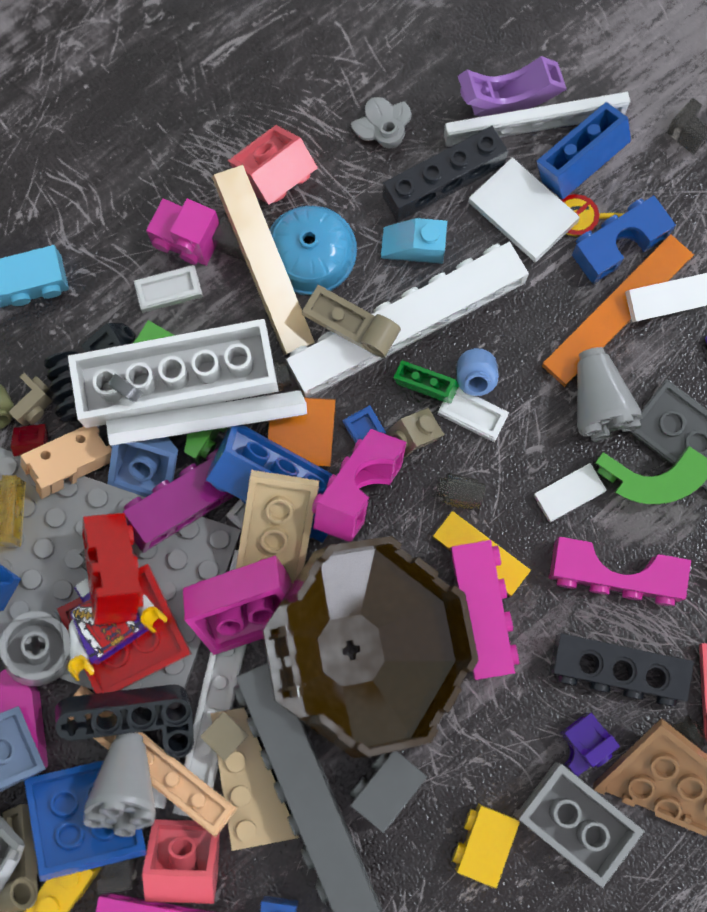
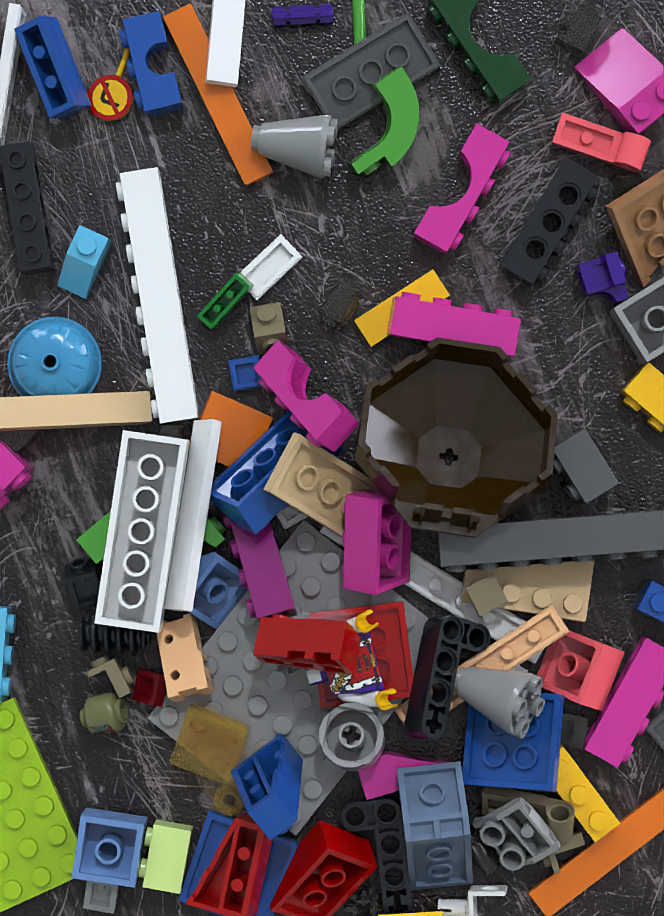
camera: 65 degrees left, 10 degrees up
dark grey tile [108,374,143,402] -> none
white tile [134,265,203,313] -> none
dark tan plate [302,285,401,358] -> none
medium blue head [456,348,499,396] -> none
white tile [469,157,580,263] -> none
white tile [533,463,607,523] -> none

